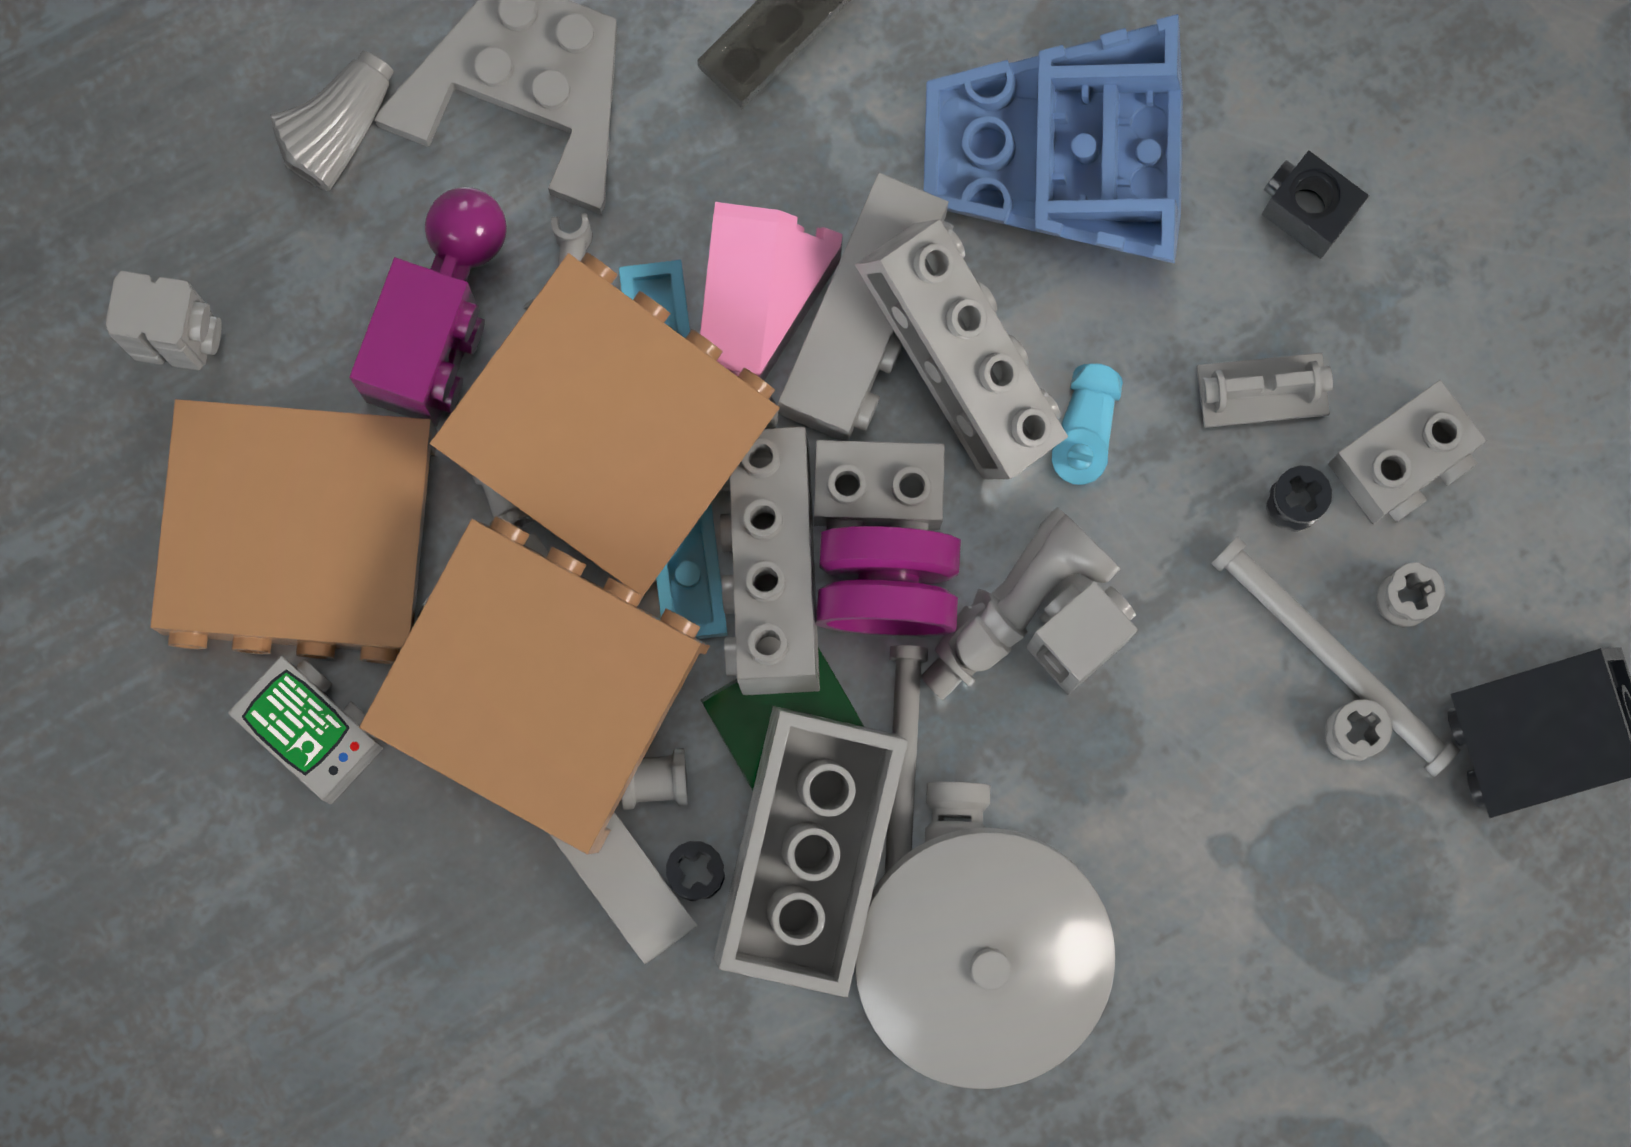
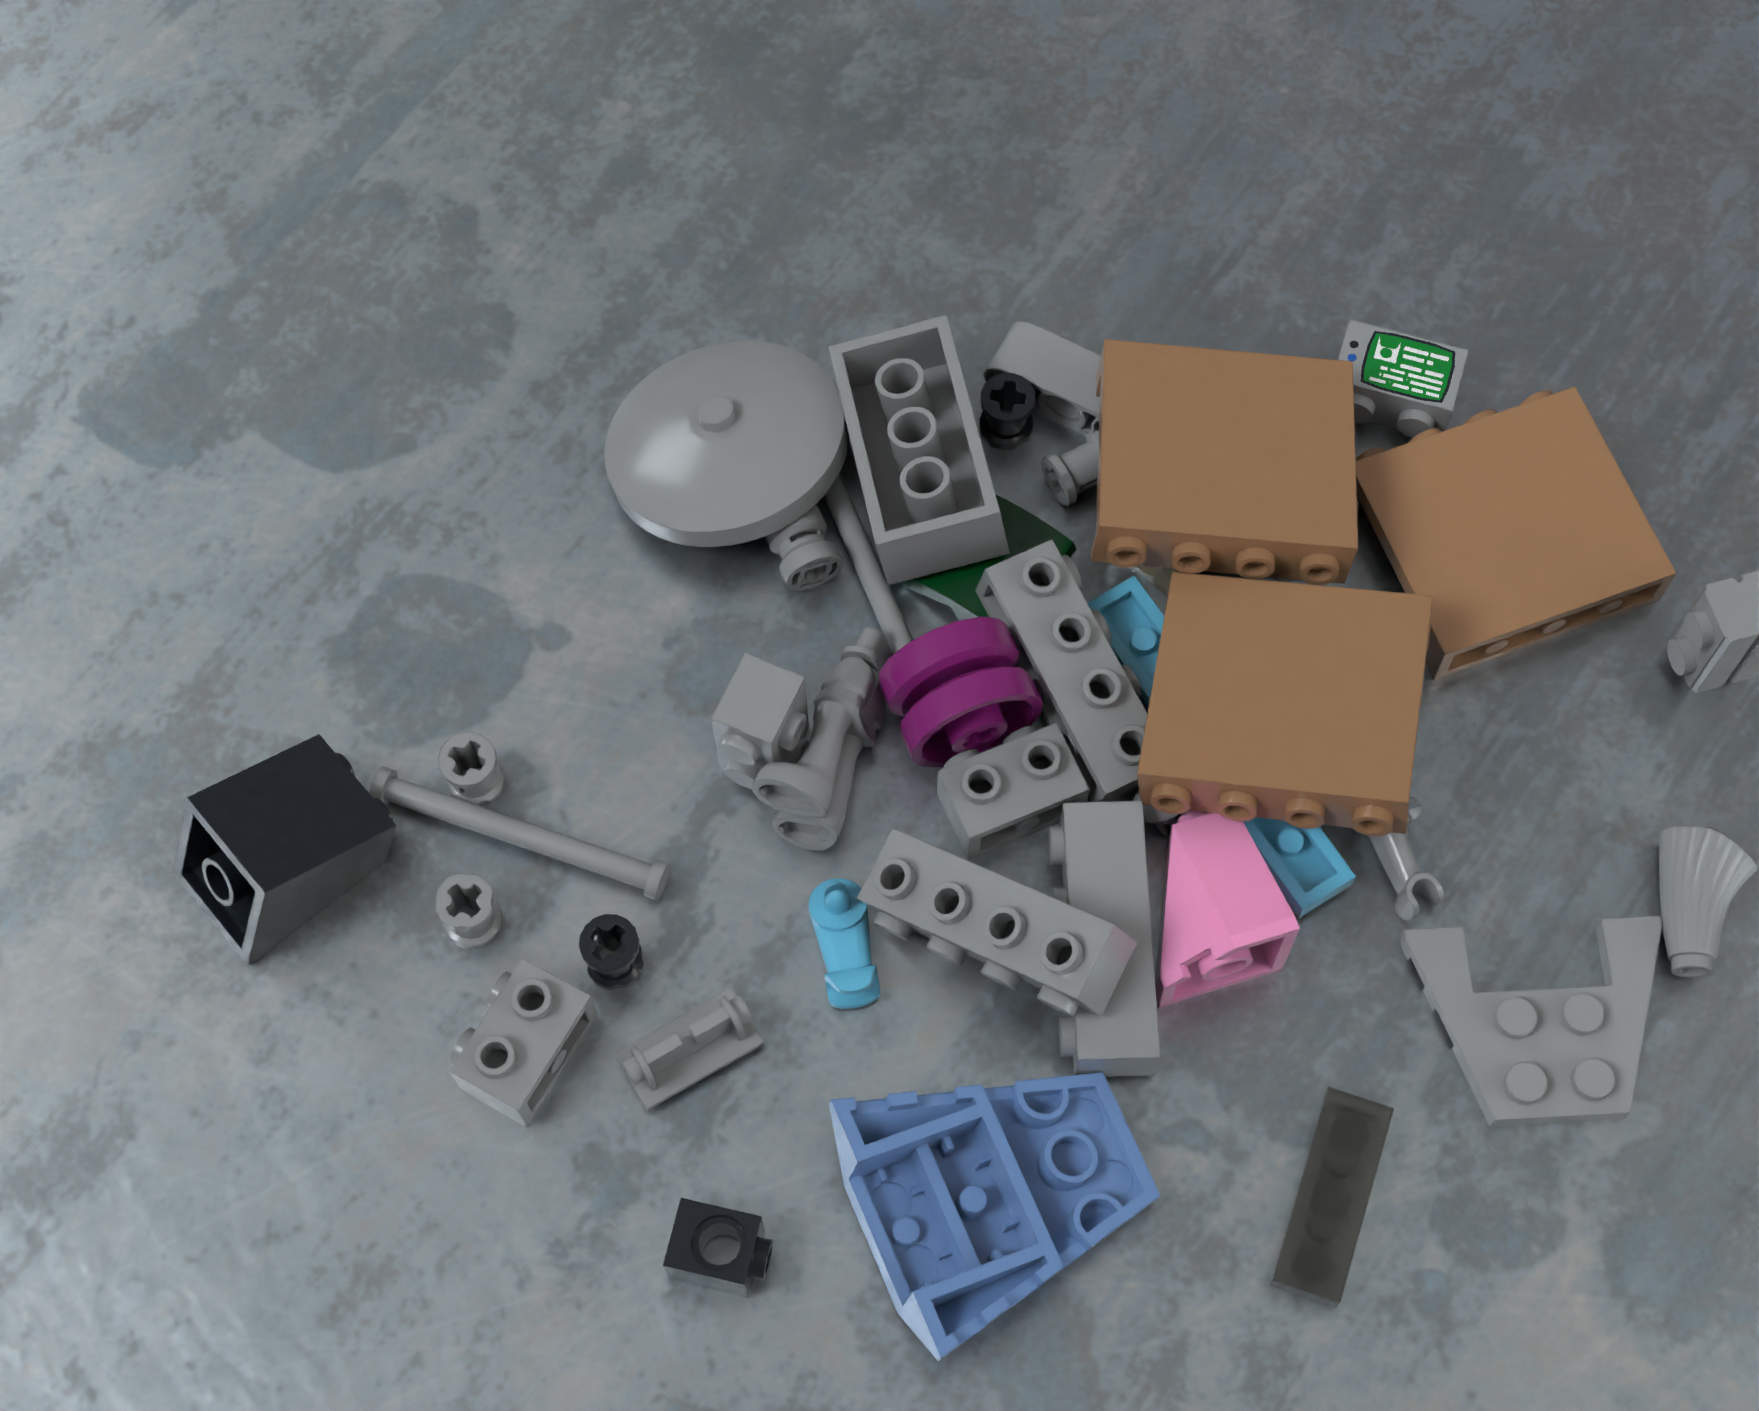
camera: 160 degrees right, 15 degrees down
magenta brick [349,187,507,427] -> none

